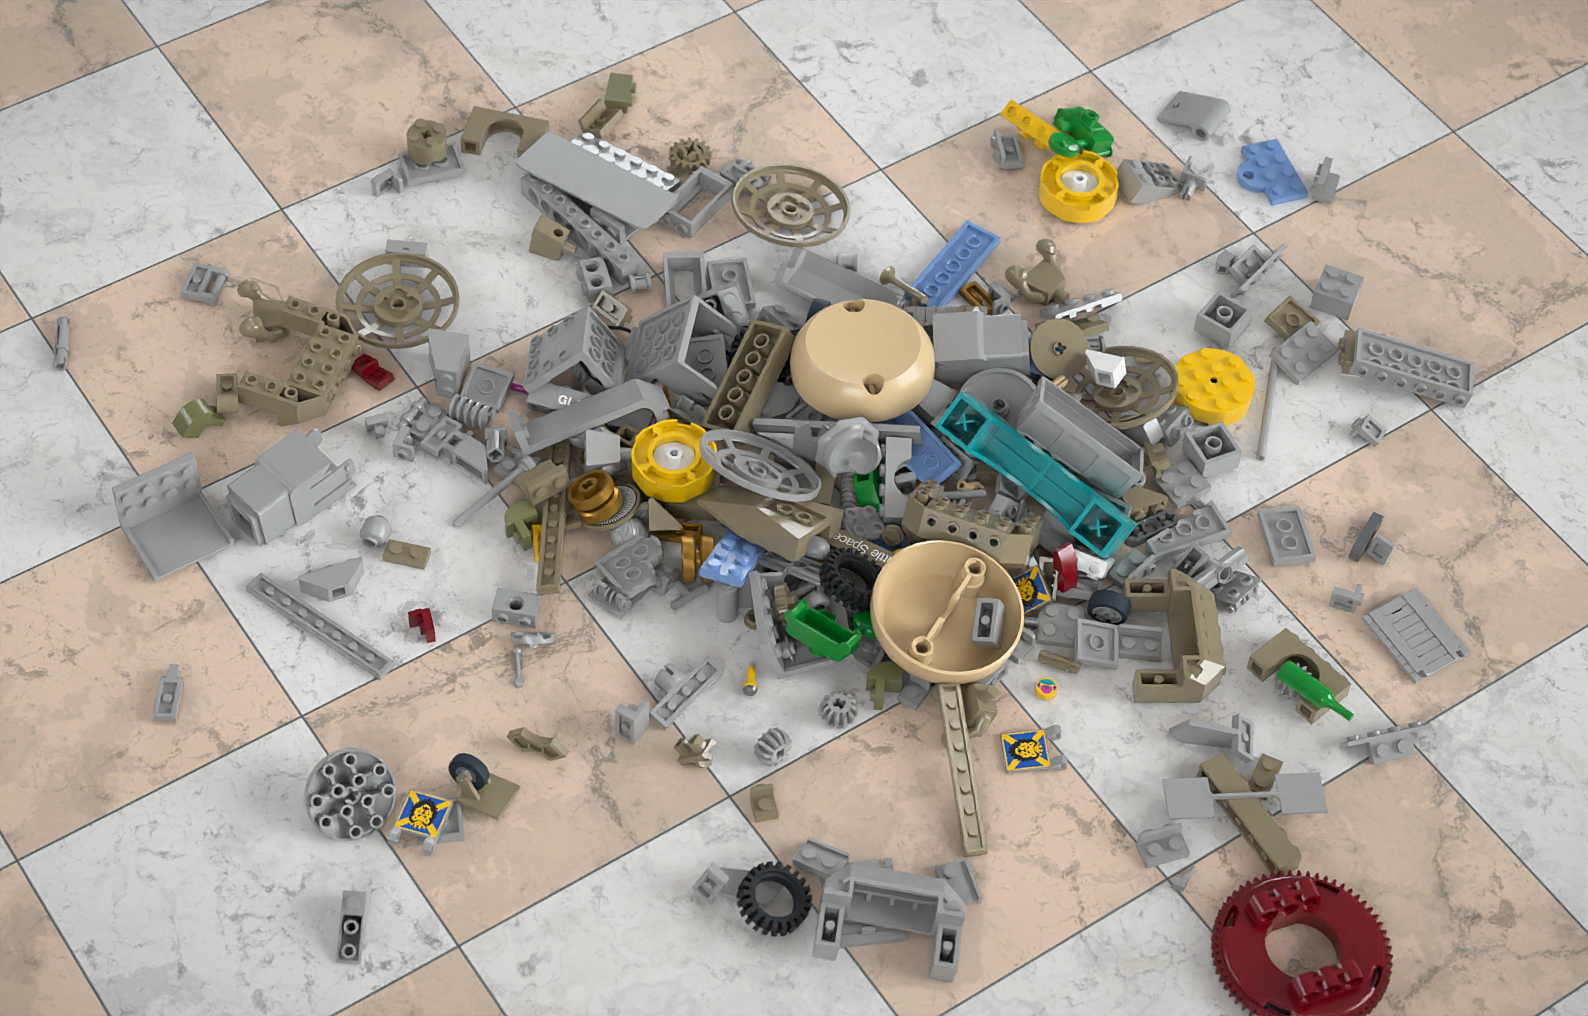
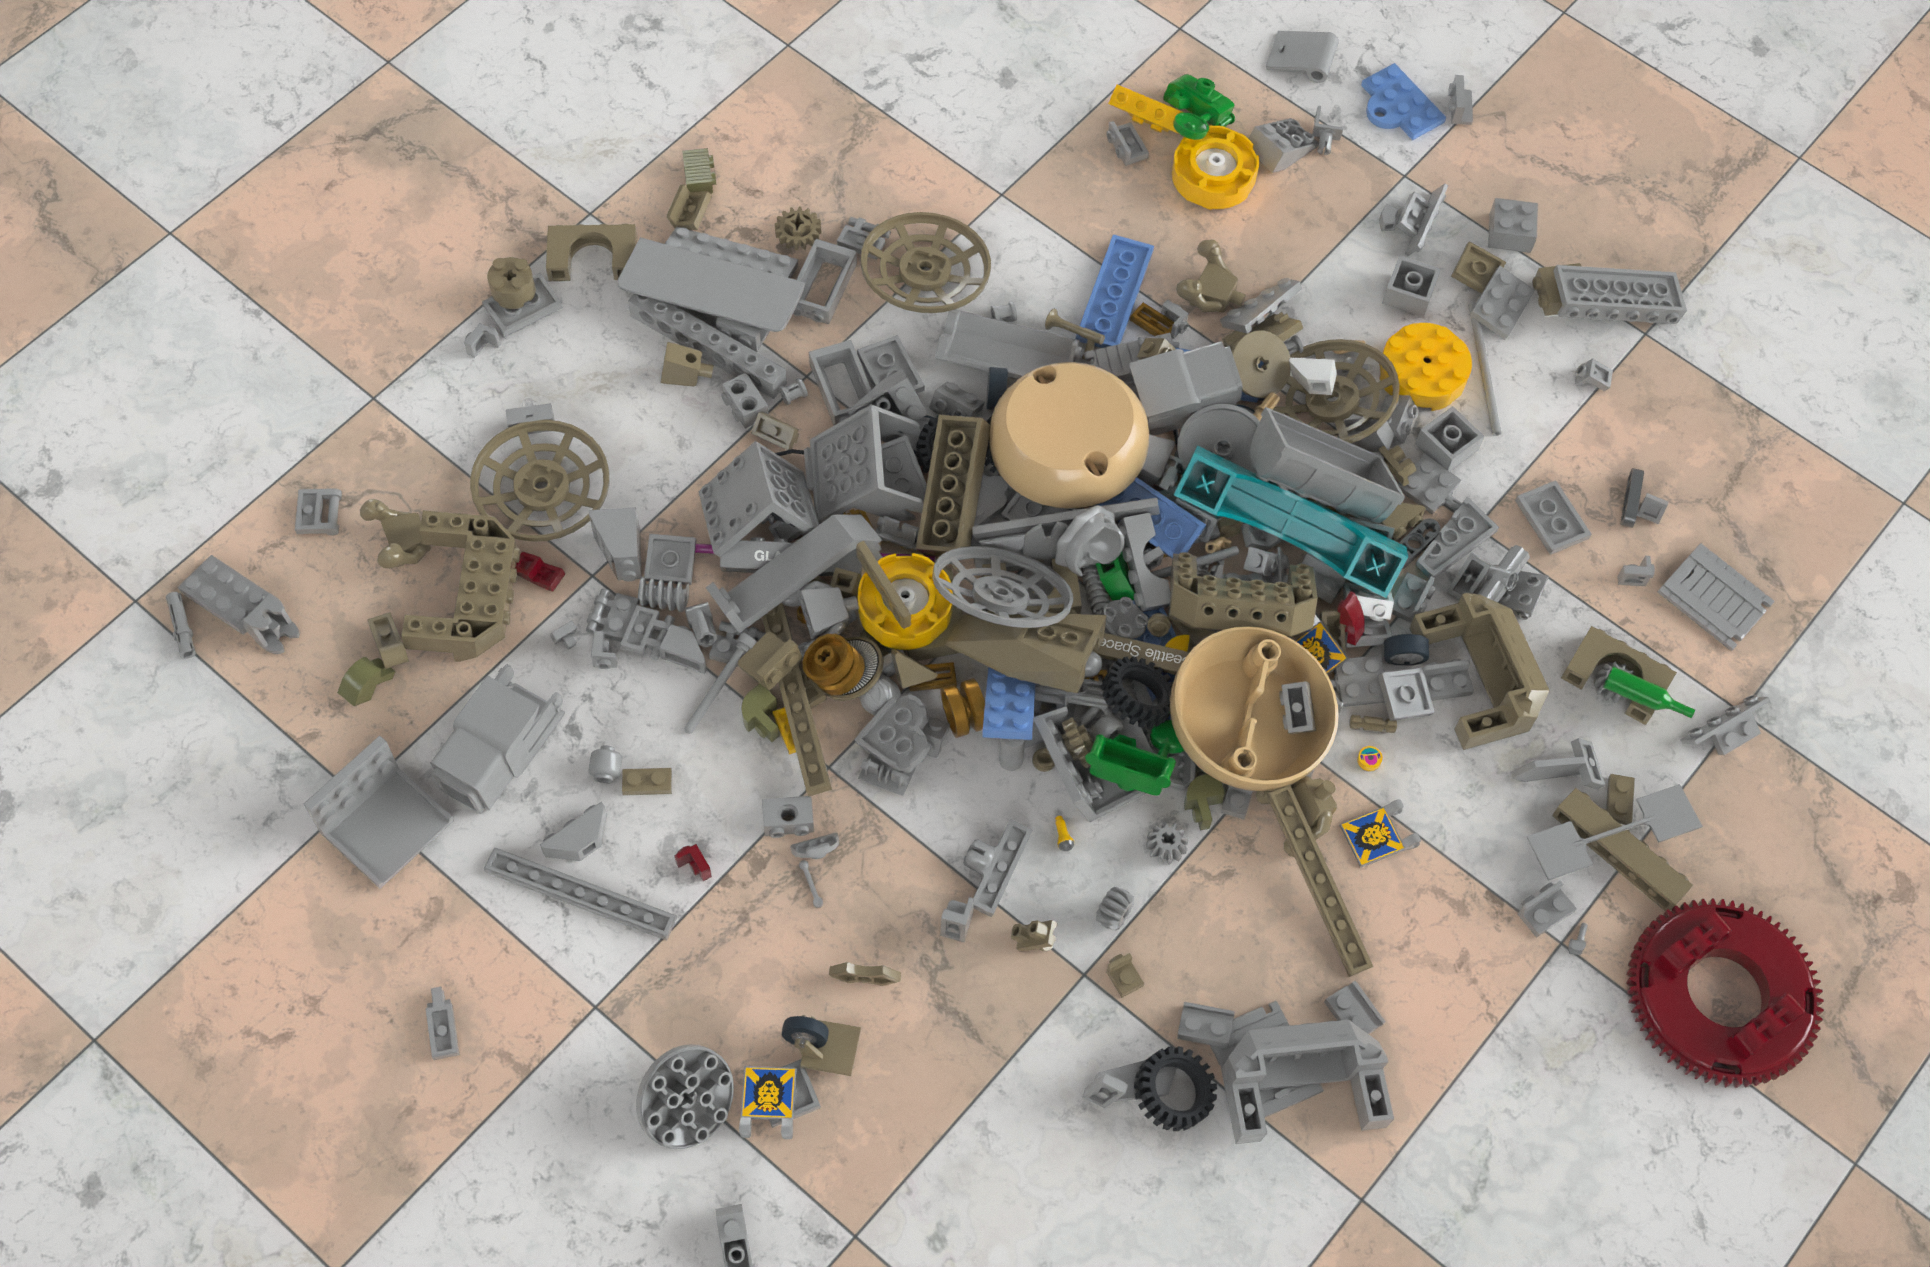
camera: 15 degrees left, 10 degrees up
light grey piece [670,580,709,610] -> none
none -> light grey hinge [178,555,300,654]
none -> dark tan tile [856,541,911,629]

